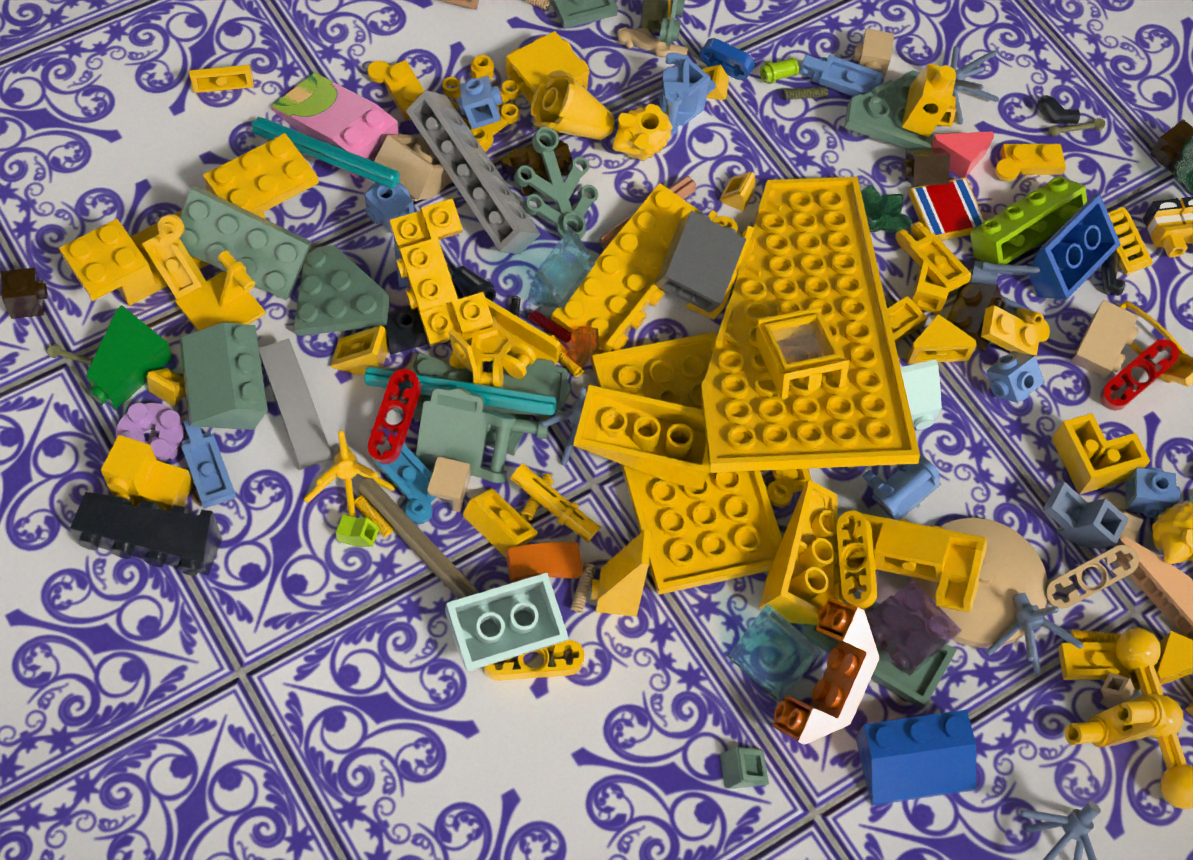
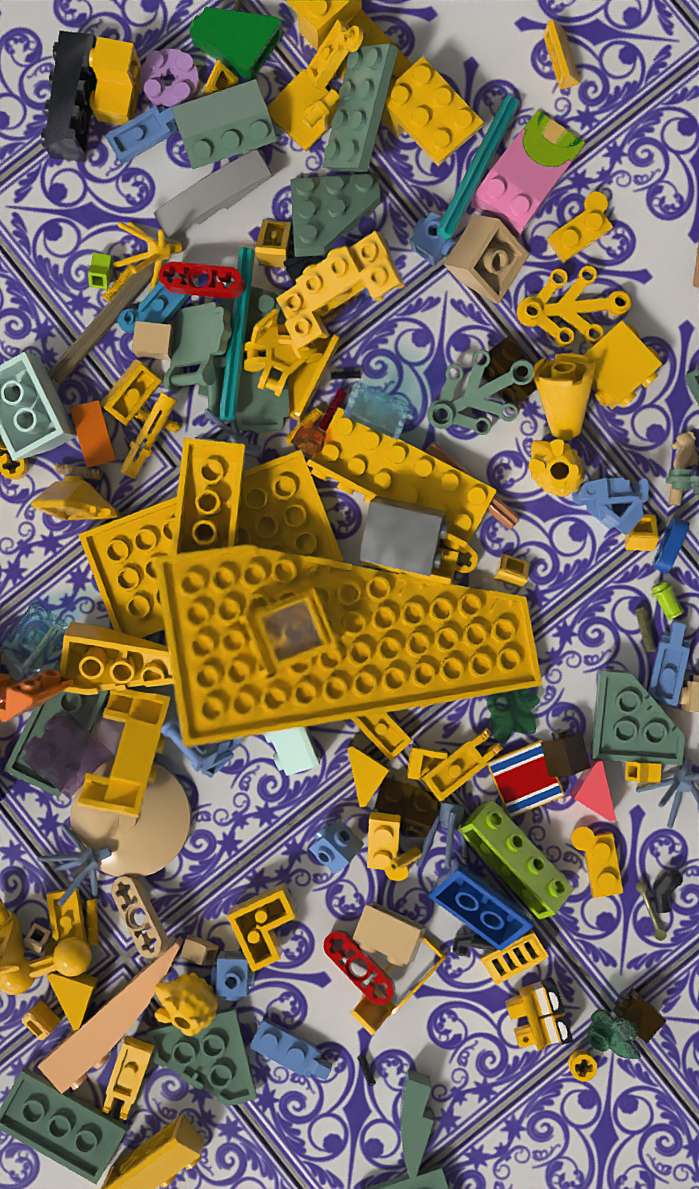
camera: 90 degrees right, 25 degrees up
light grey brick [406,90,541,254] -> none
black cone [452,266,496,301] -> none
medium blue brick [457,76,503,129] -> none
yellow beam [836,510,877,610] -> none
yellow torso [902,63,956,138] -> none
sand blue brick [1043,482,1128,548] -> none

